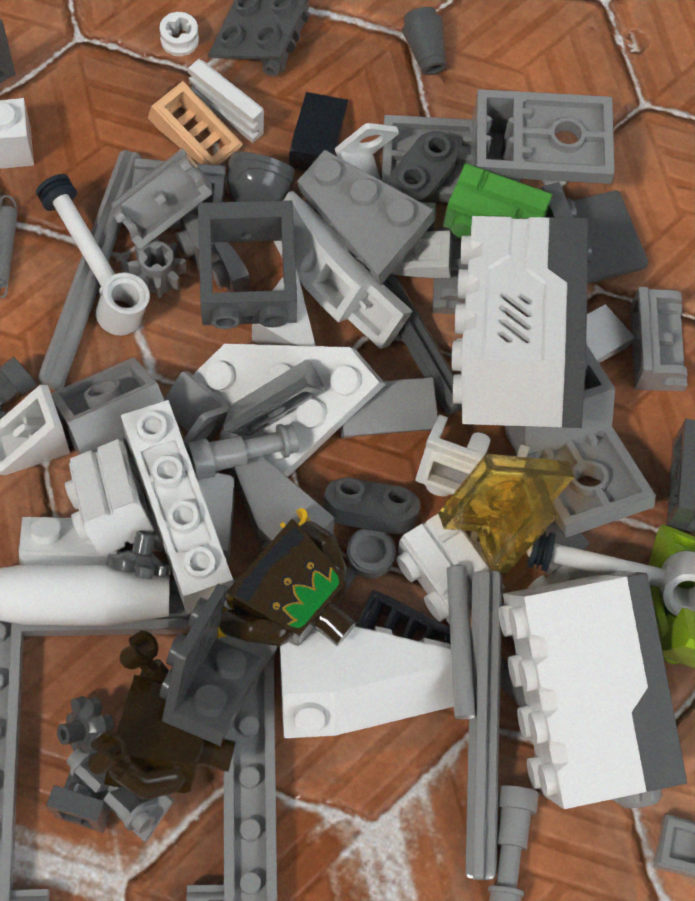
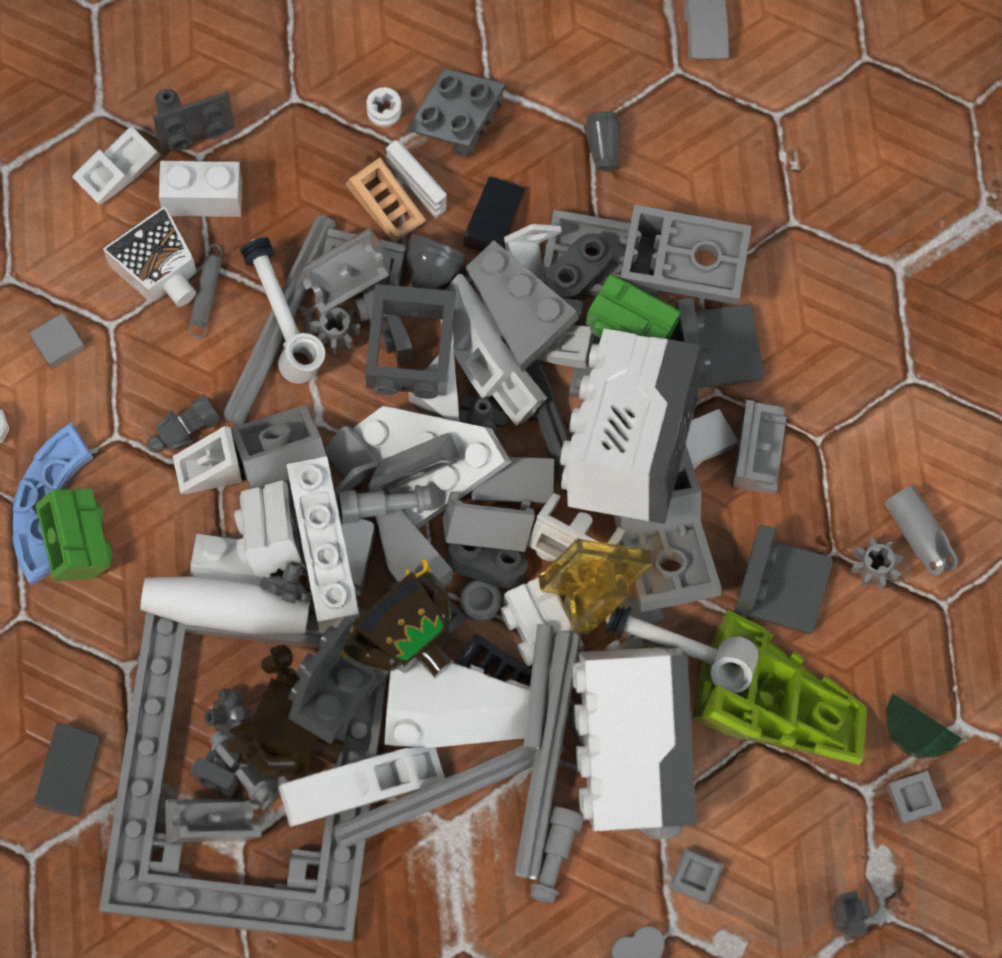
camera: 10 degrees right, 5 degrees up
none -> light grey hinge [165,799,262,843]
none -> white slope [278,747,445,827]
none -> light grey axle [333,743,565,848]
none -> light grey hinge [442,492,535,552]
none -> dark grey plant [459,392,508,435]

